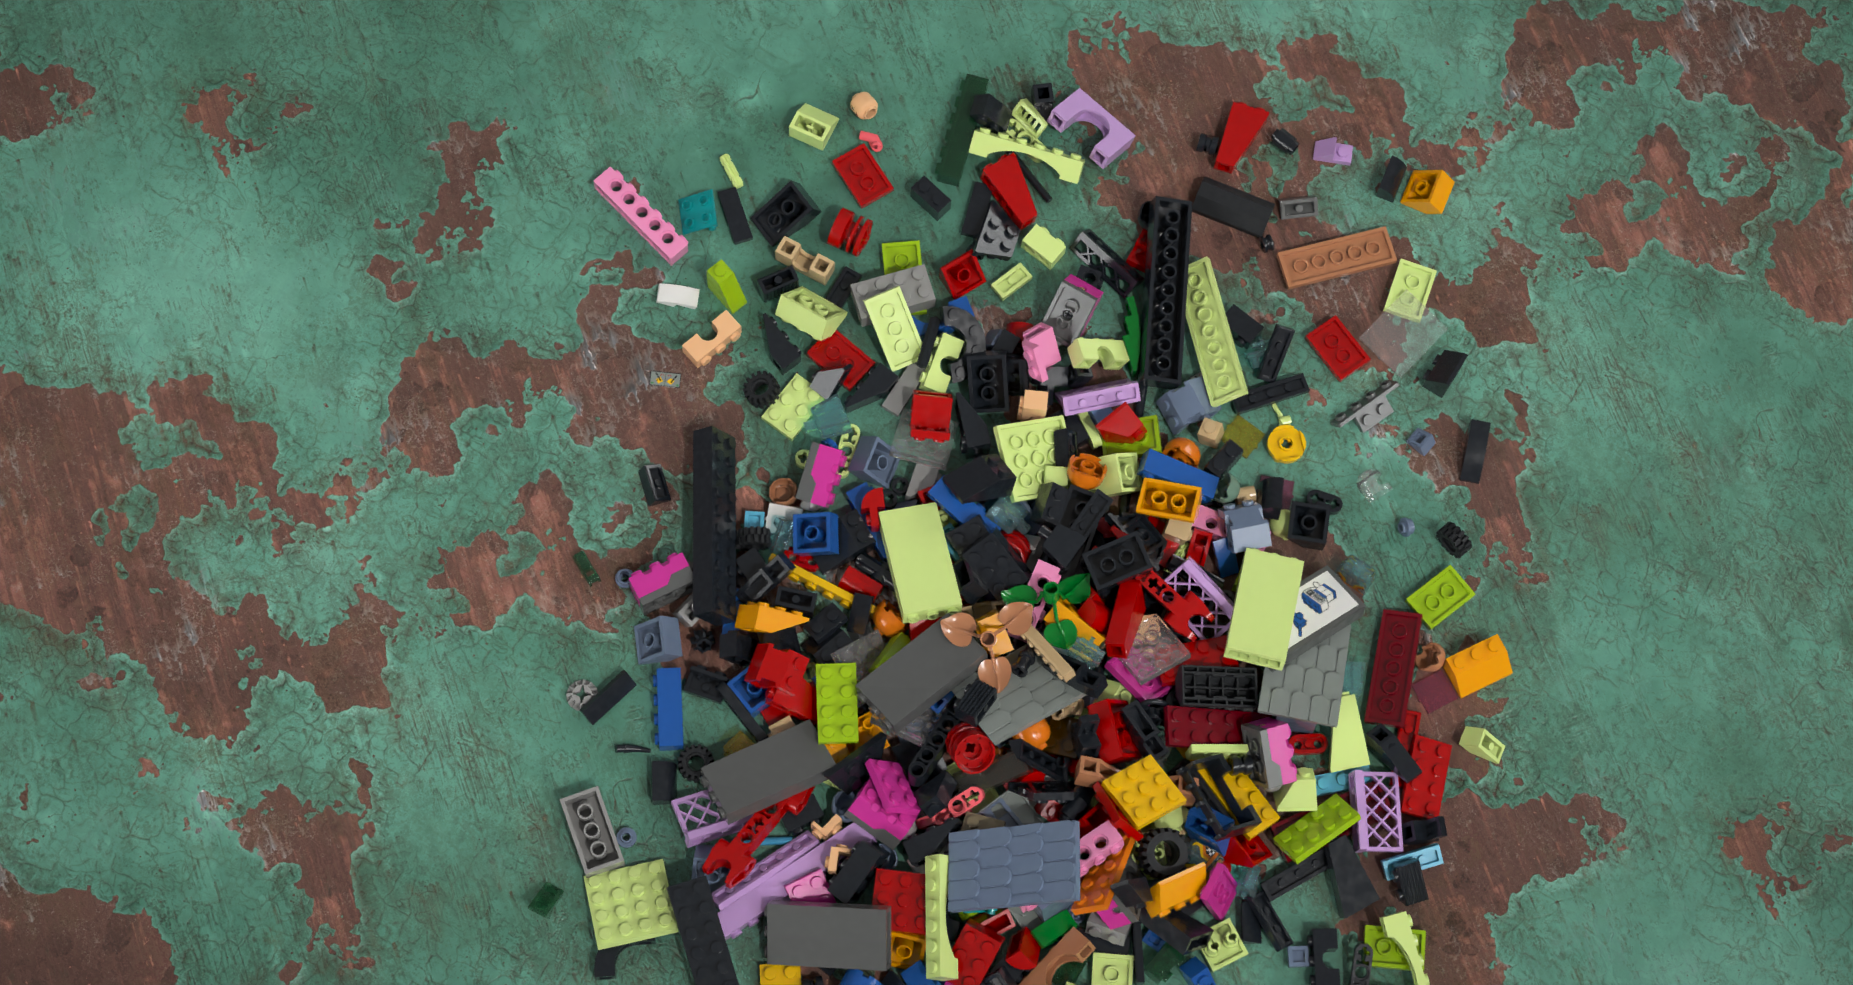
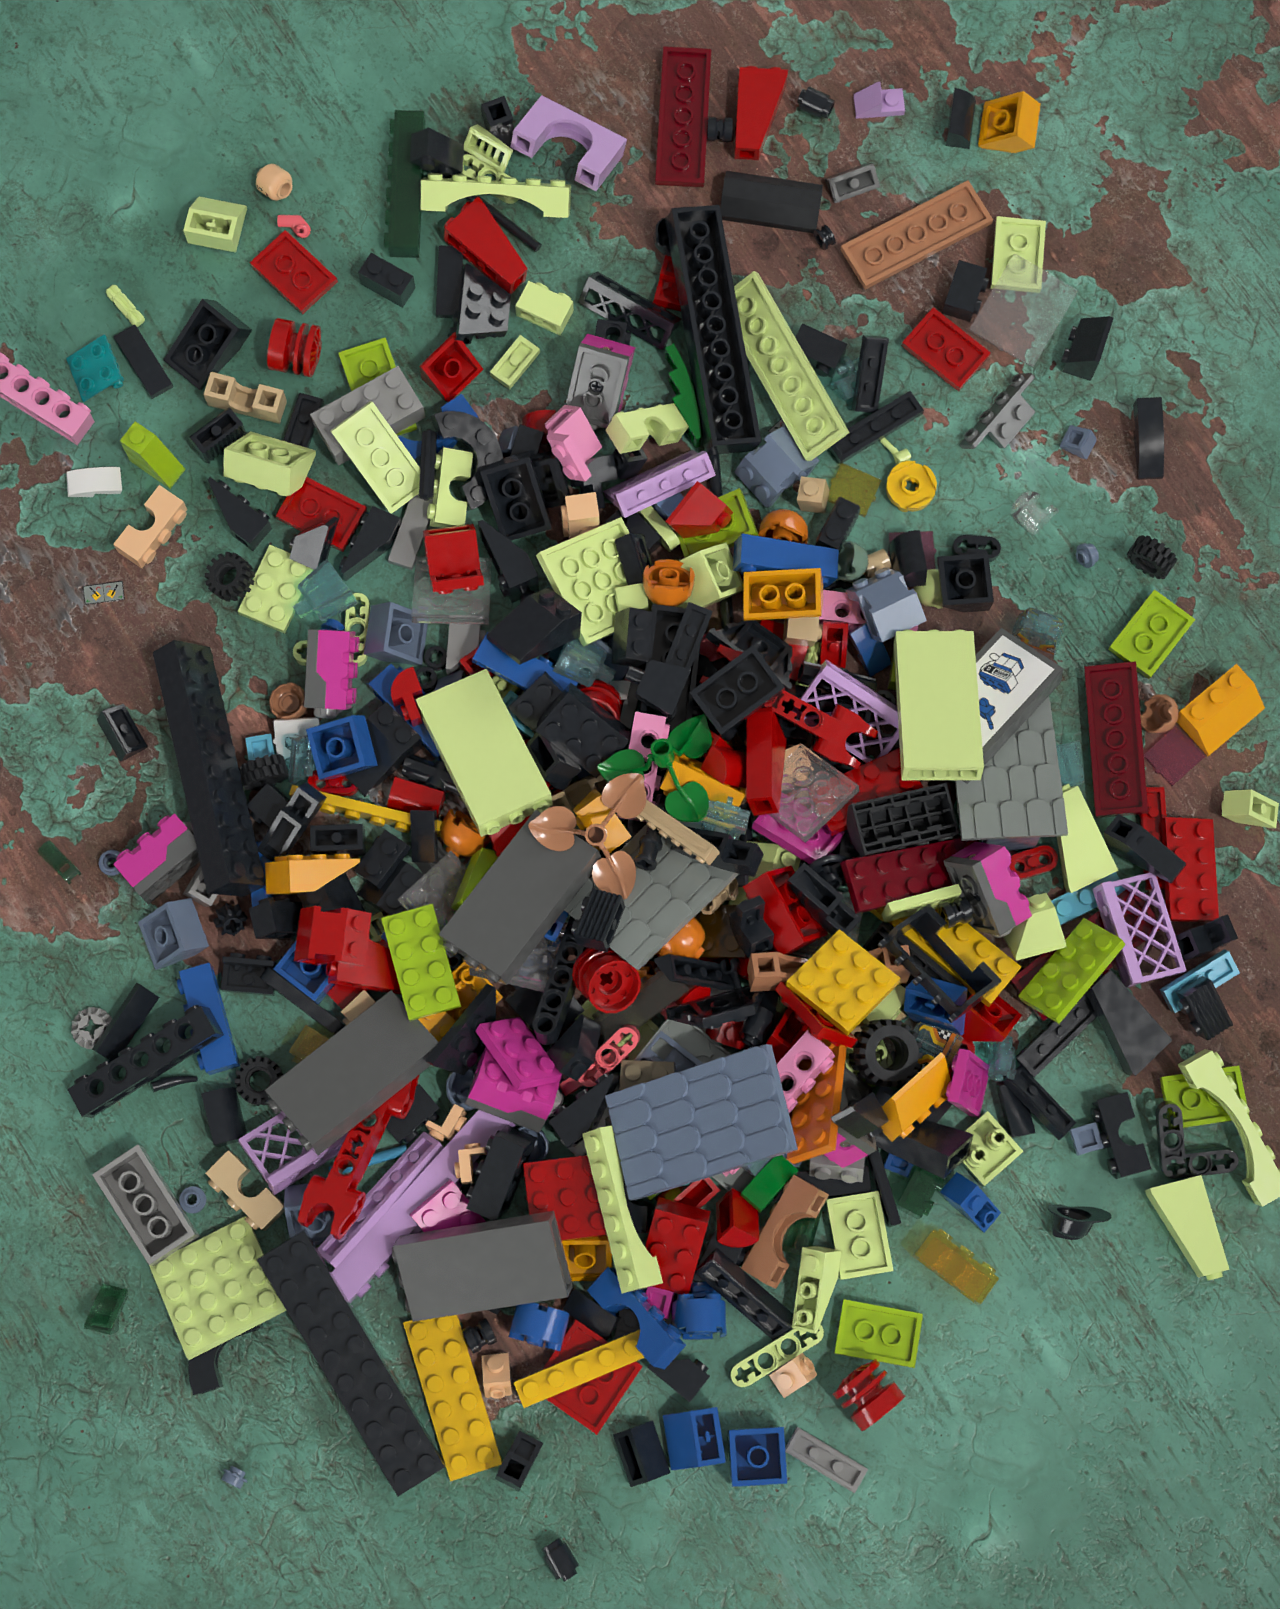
camera: 10 degrees left, 5 degrees up
none -> black brick [67,1005,224,1118]
none -> tan arch [205,1150,285,1231]
none -> dark red plate [655,46,712,188]
none -> black brick [942,260,989,322]

